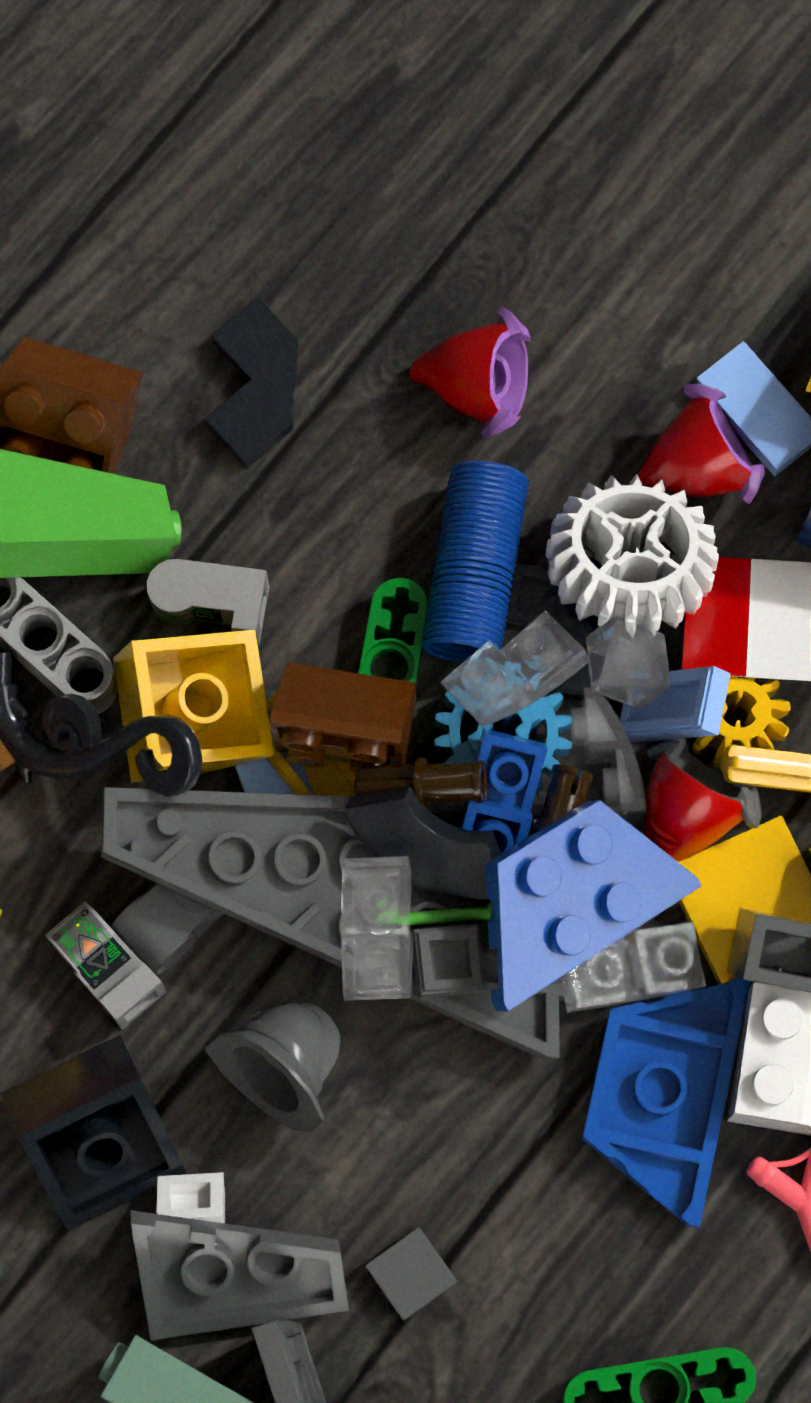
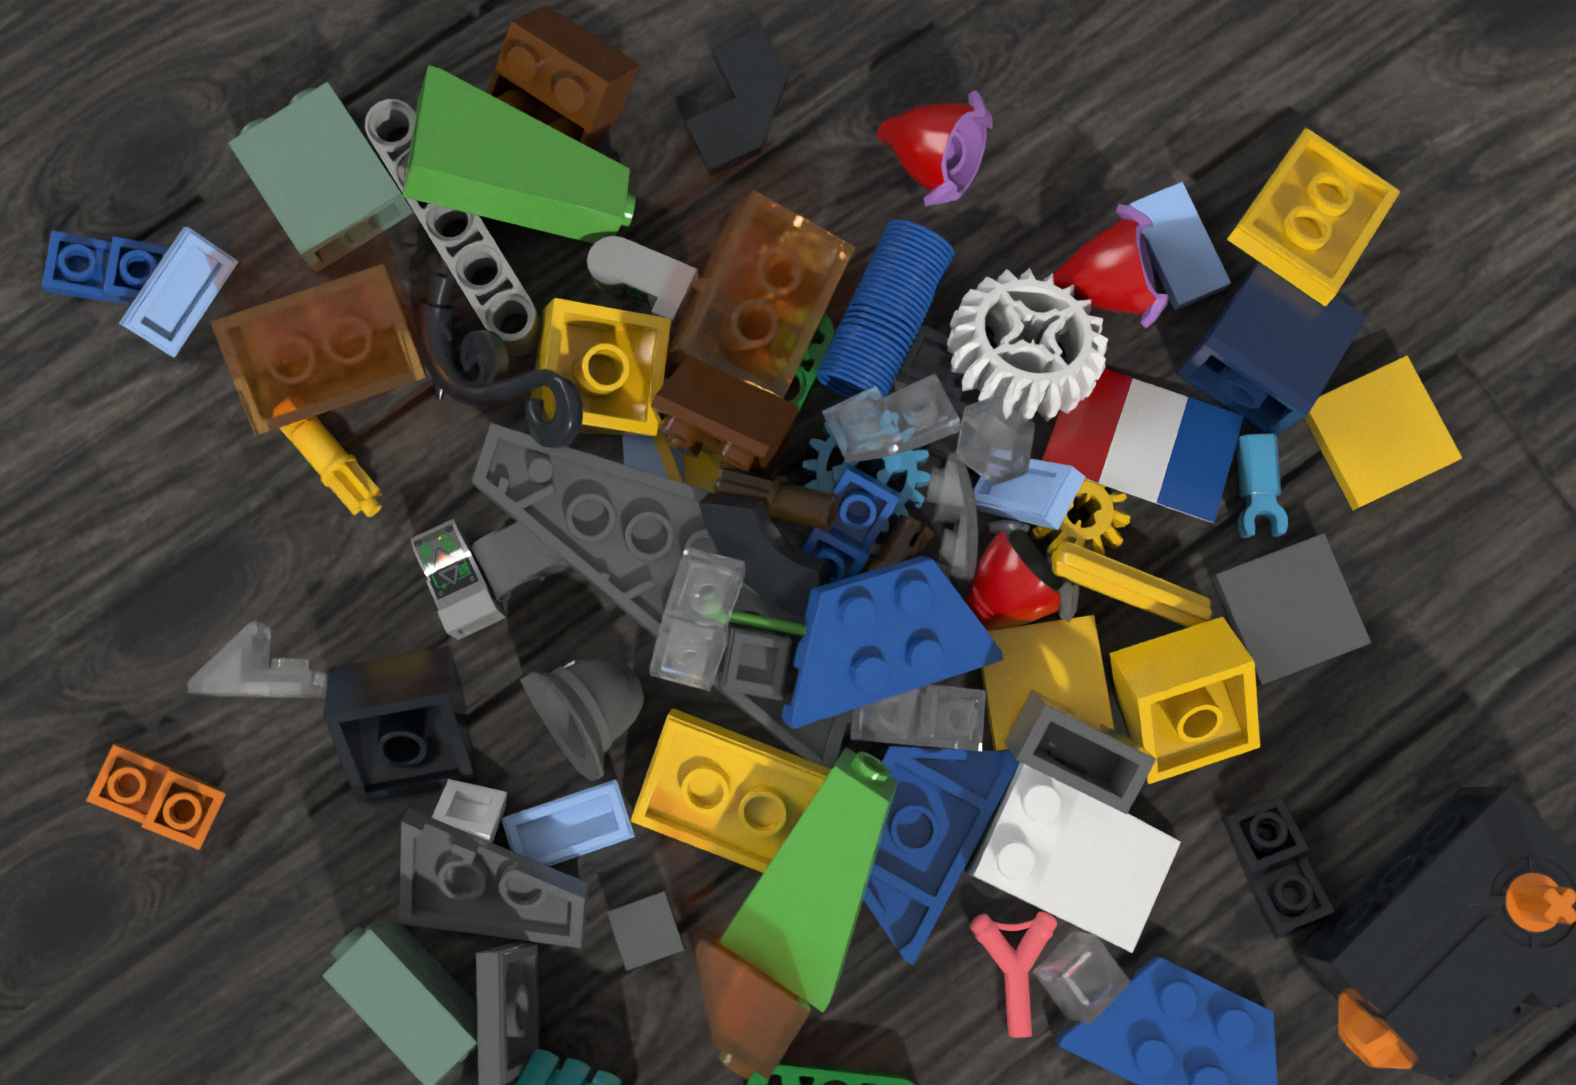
camera: 15 degrees right, 5 degrees up
none -> light blue tile [501,779,636,867]
none -> yellow tile [630,708,831,873]
none -> clear orange slope [666,190,855,399]
none -> clear orange slope [695,930,810,1080]
none -> bright green slope [719,747,898,1012]

